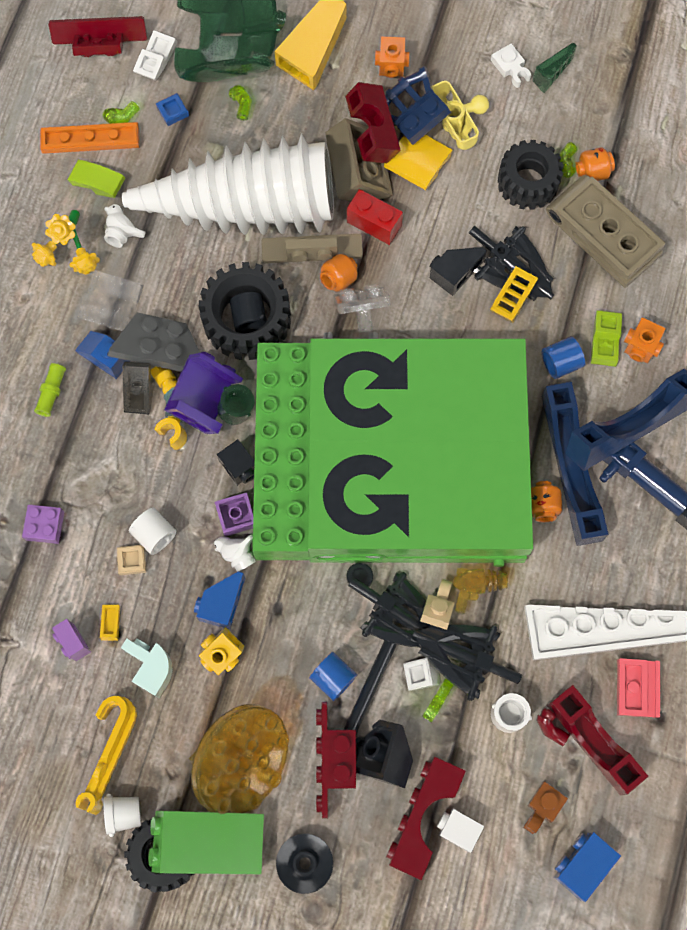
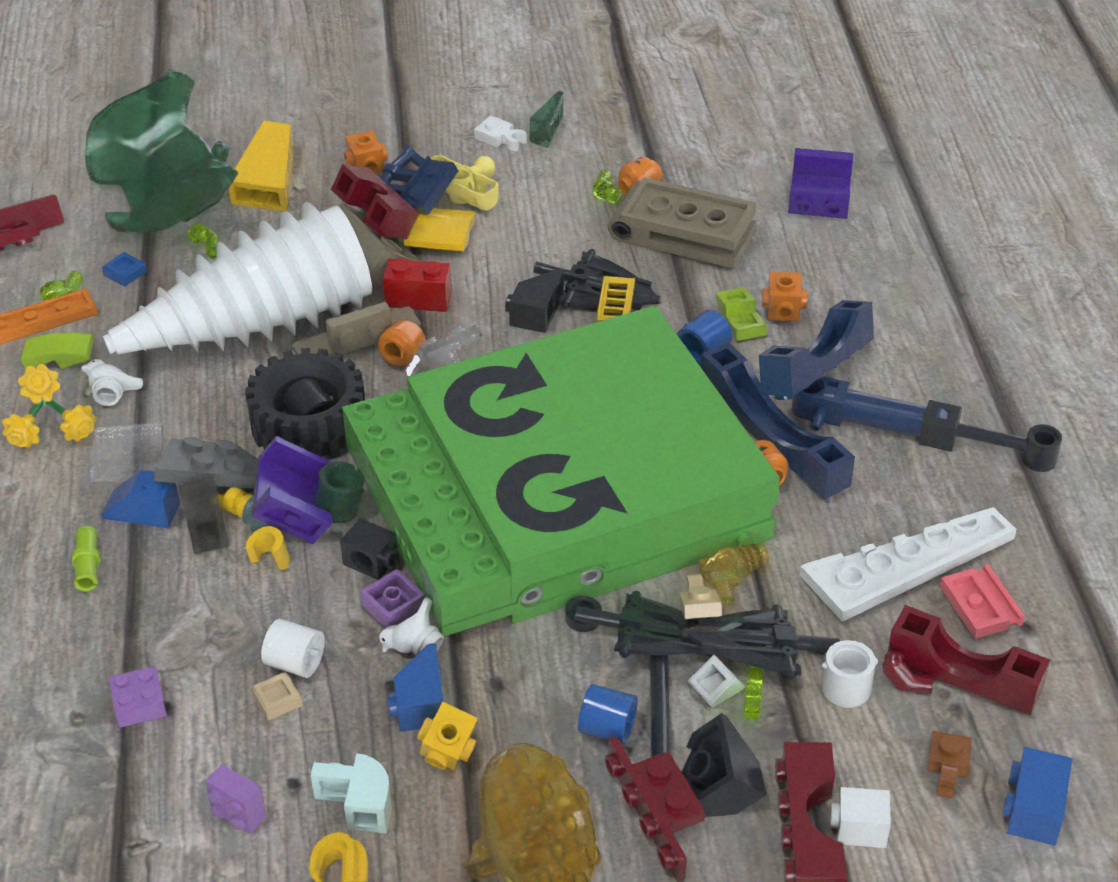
camera: 25 degrees left, 30 degrees down
yellow piece [100,605,120,641] -> none
white slope [133,31,177,81] -> none
black tyre [497,140,563,210] -> none

